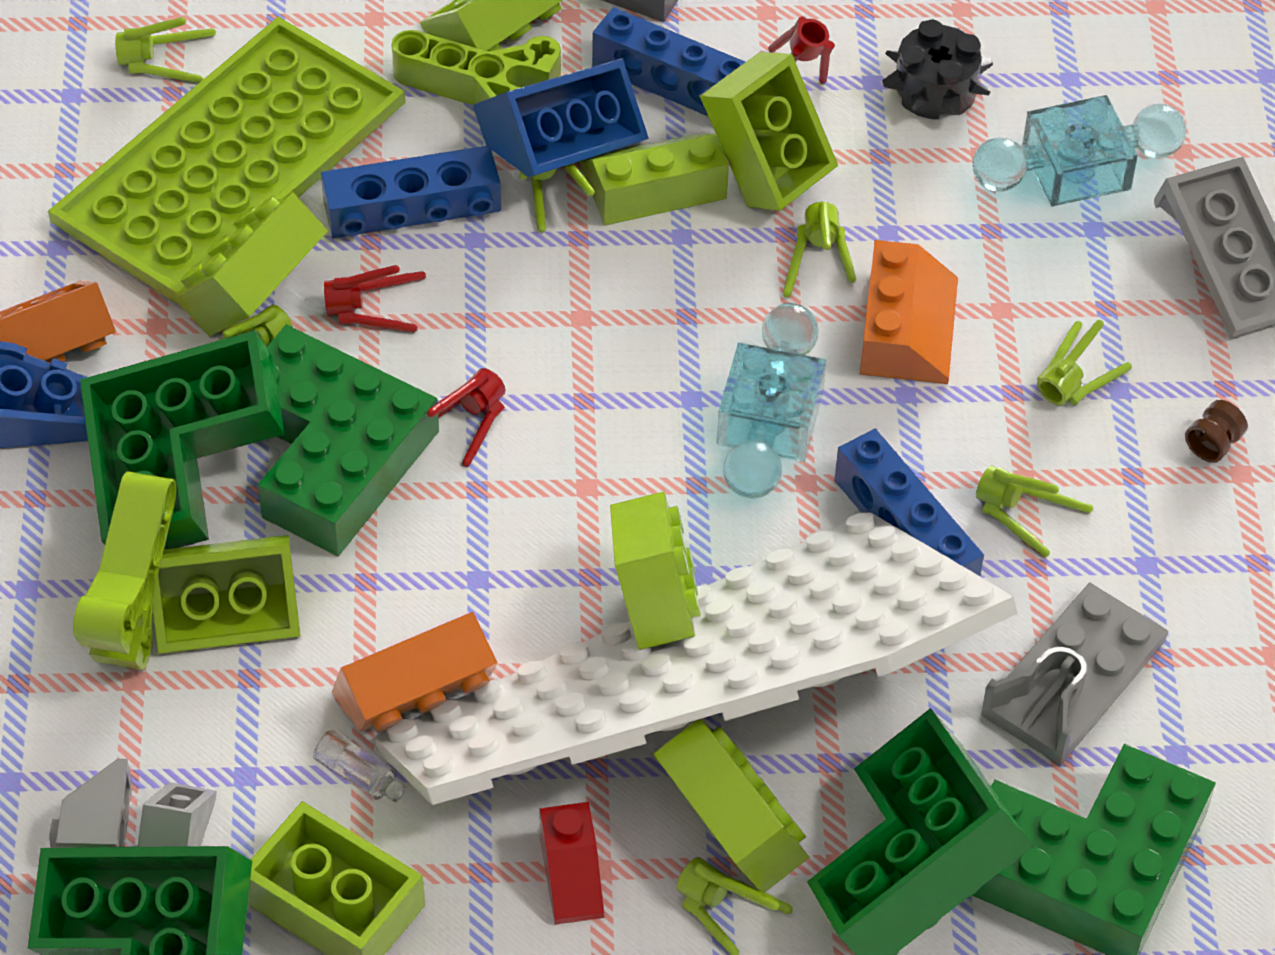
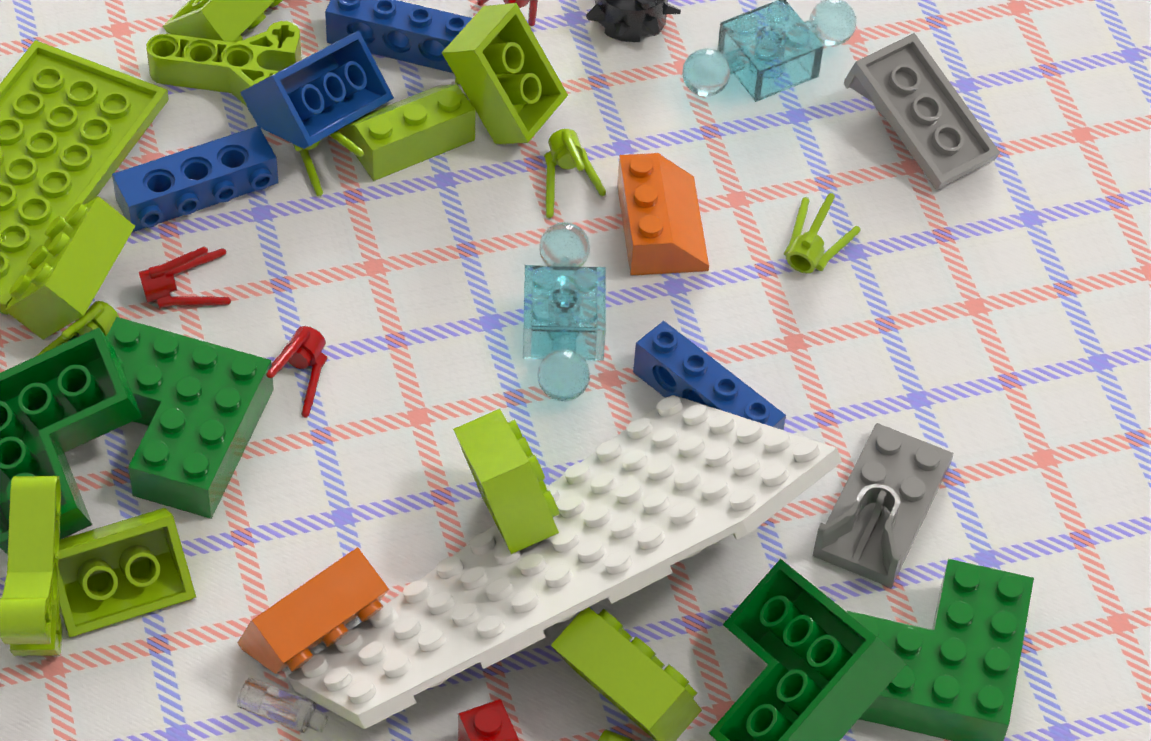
camera: 15 degrees left, 0 degrees up
lime plant [976,465,1094,557] -> none
reddish brown wheel [1185,400,1248,463] -> none

